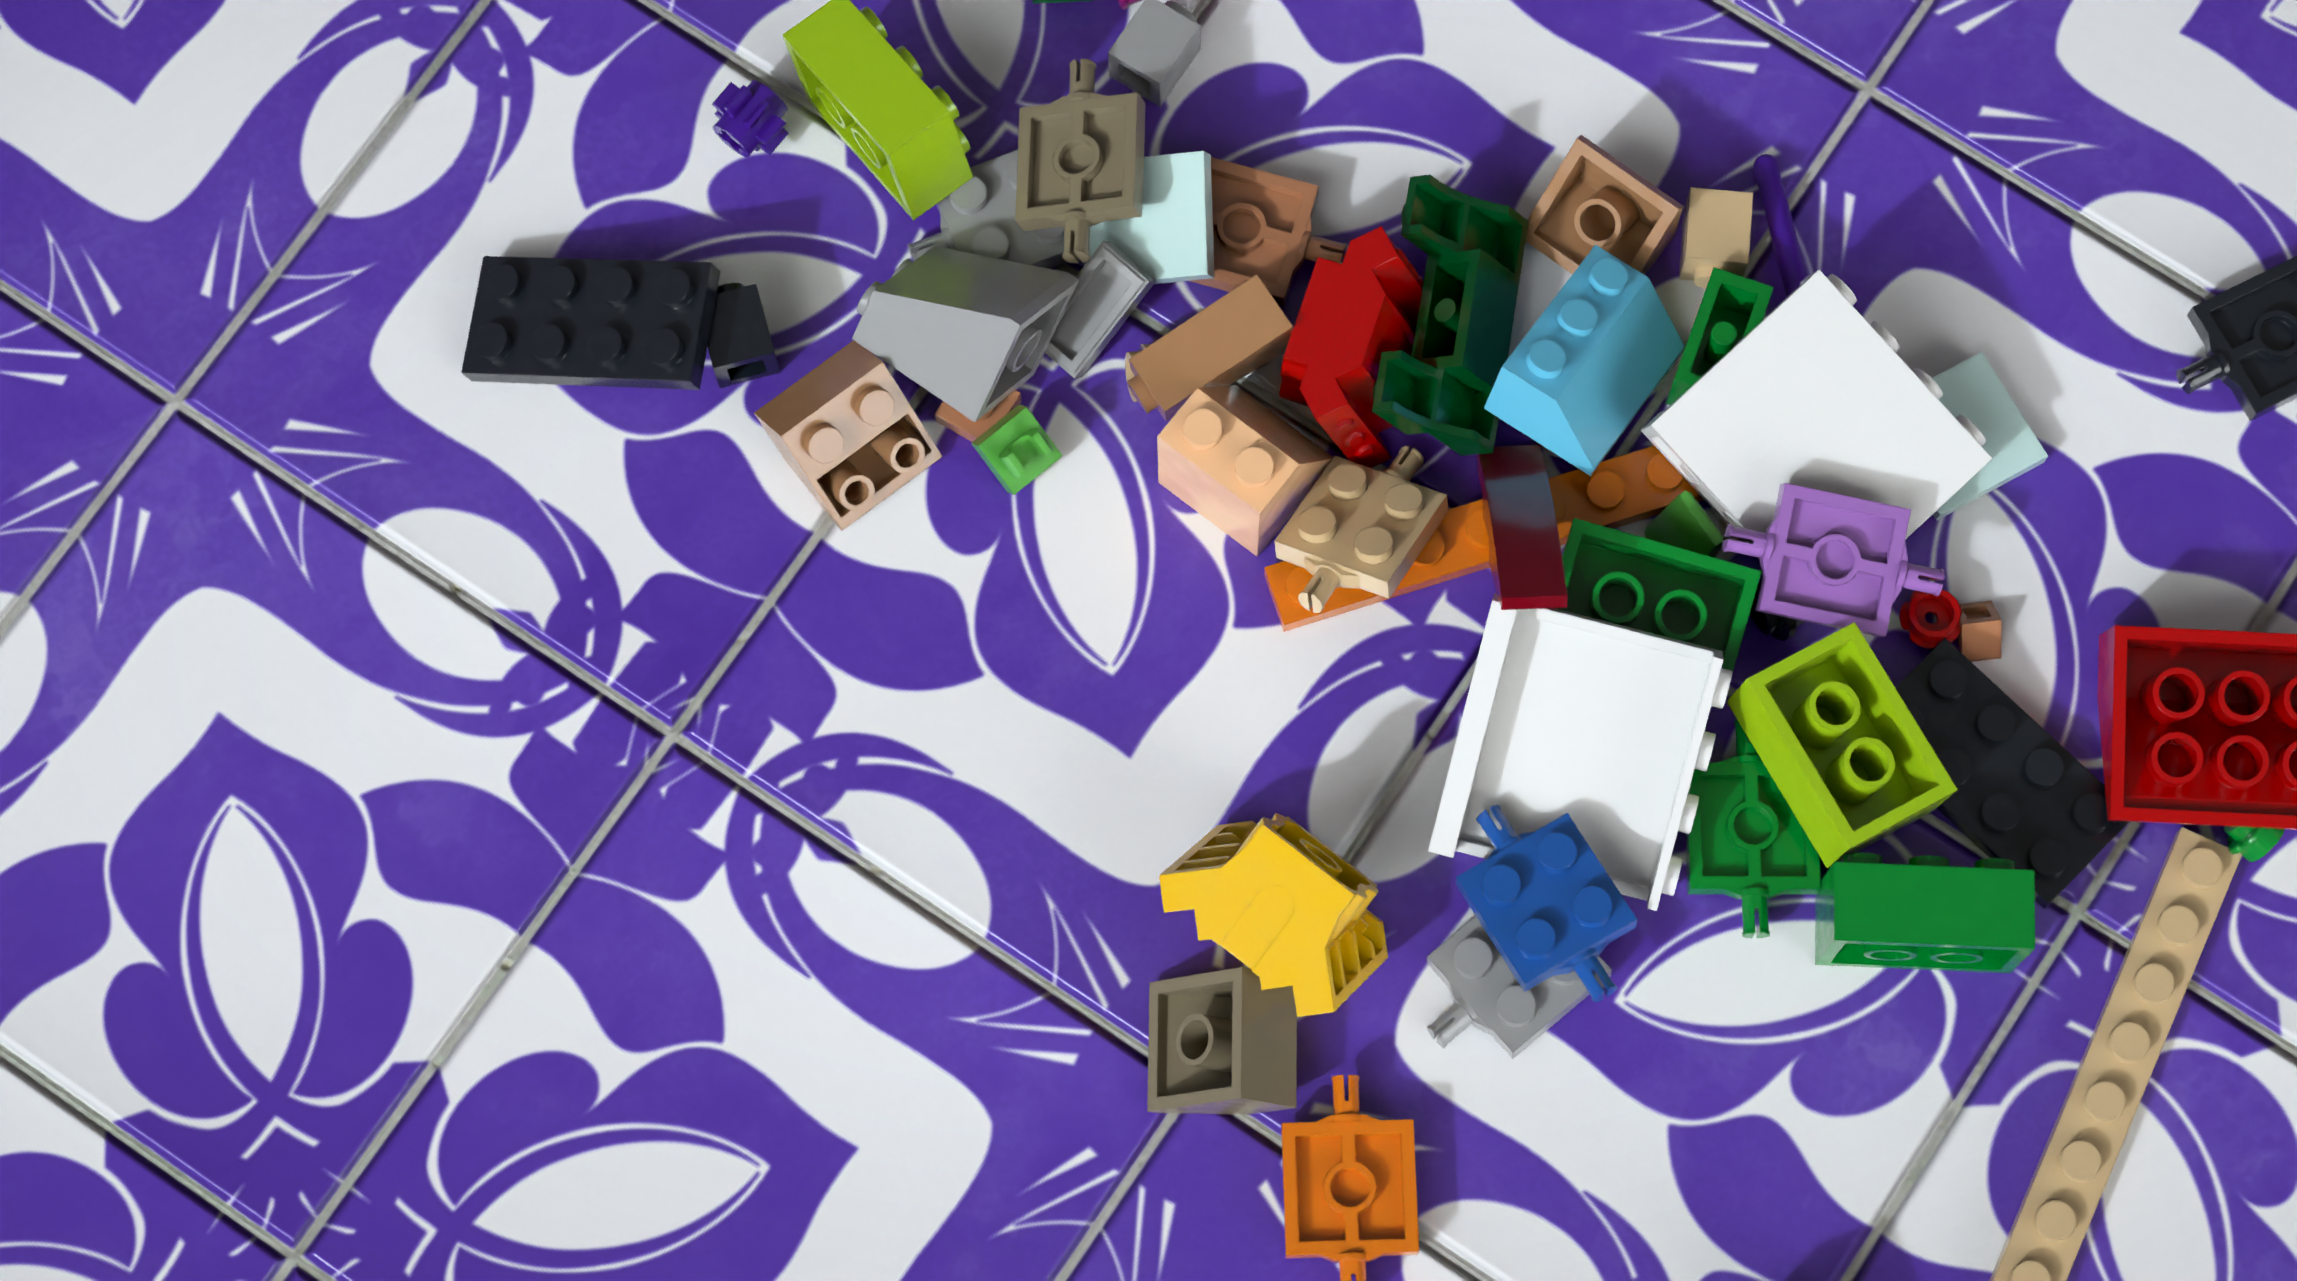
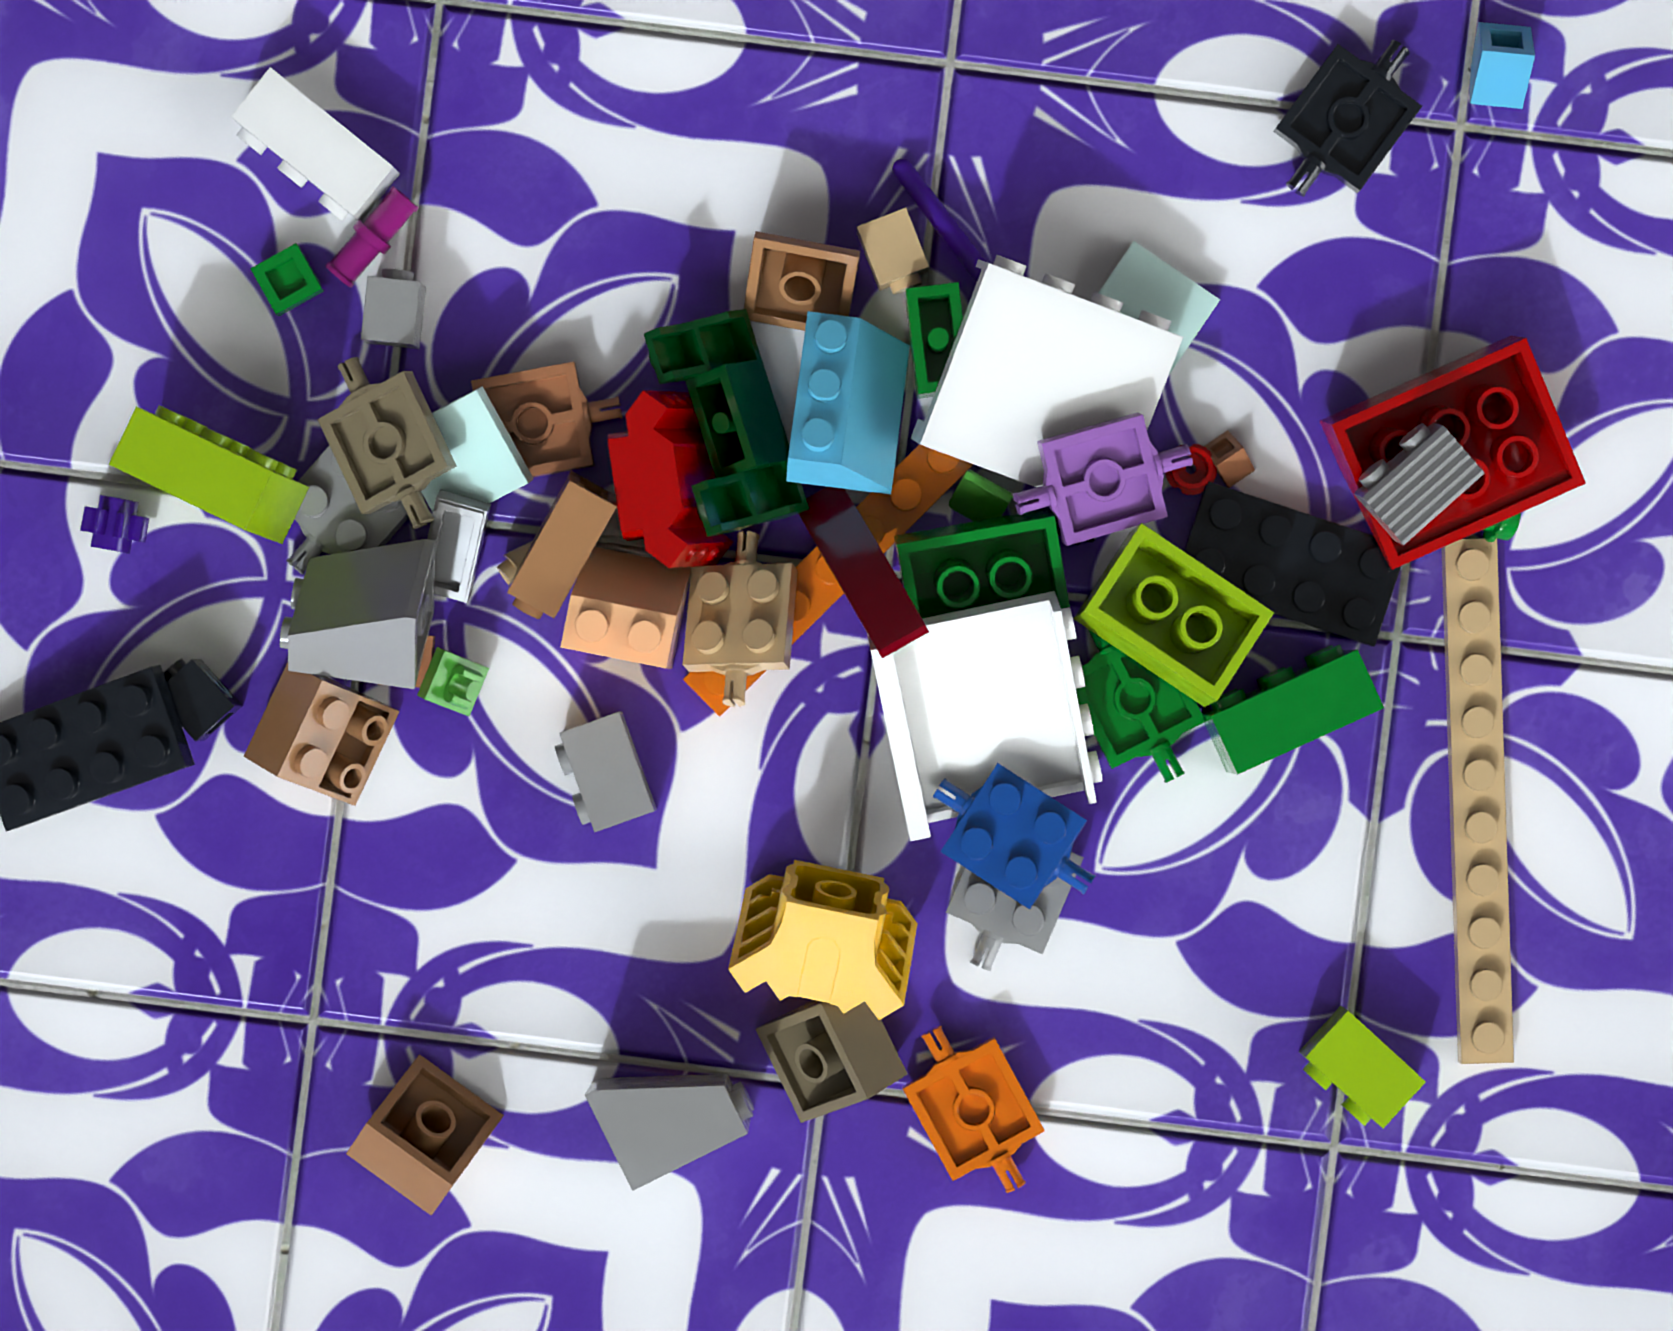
camera: 30 degrees left, 15 degrees up
none -> medium nougat slope [346,1054,504,1215]
none -> light grey brick [555,711,657,833]
none -> light grey slope [585,1074,755,1191]
none -> light grey brick [1354,423,1485,545]

